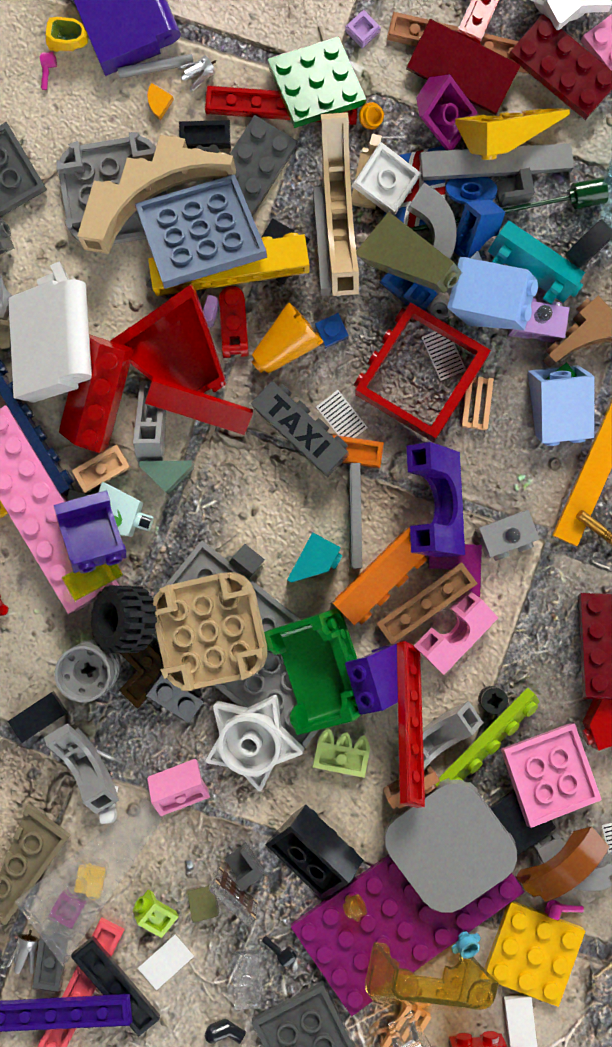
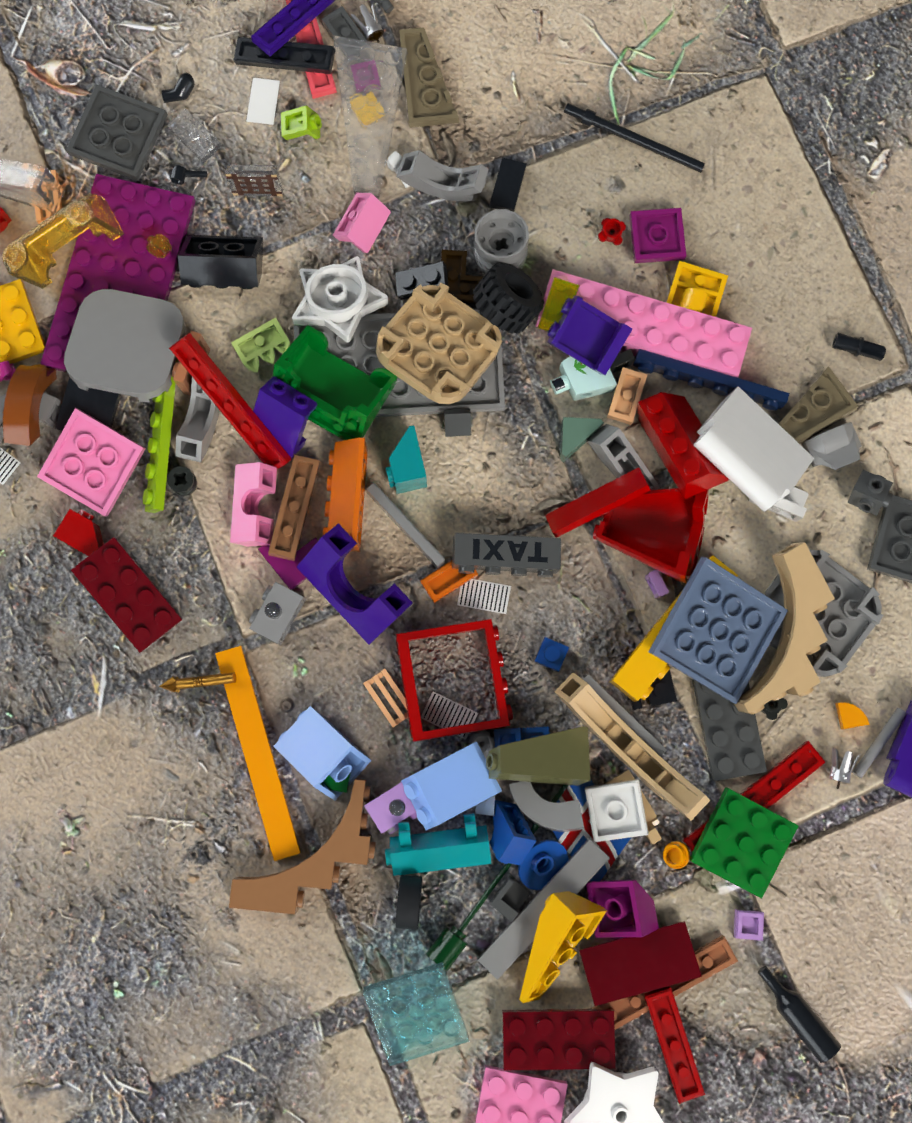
camera: 140 degrees right, 5 degrees down
black tile [179,120,231,149] -> none
olive slope [188,884,220,923] -> none
red plate [219,286,249,358] -> none
dark grey panel [225,842,264,891] -> none
light orange cone [251,302,324,374] -> none
medium azure plate [451,931,481,959] -> none

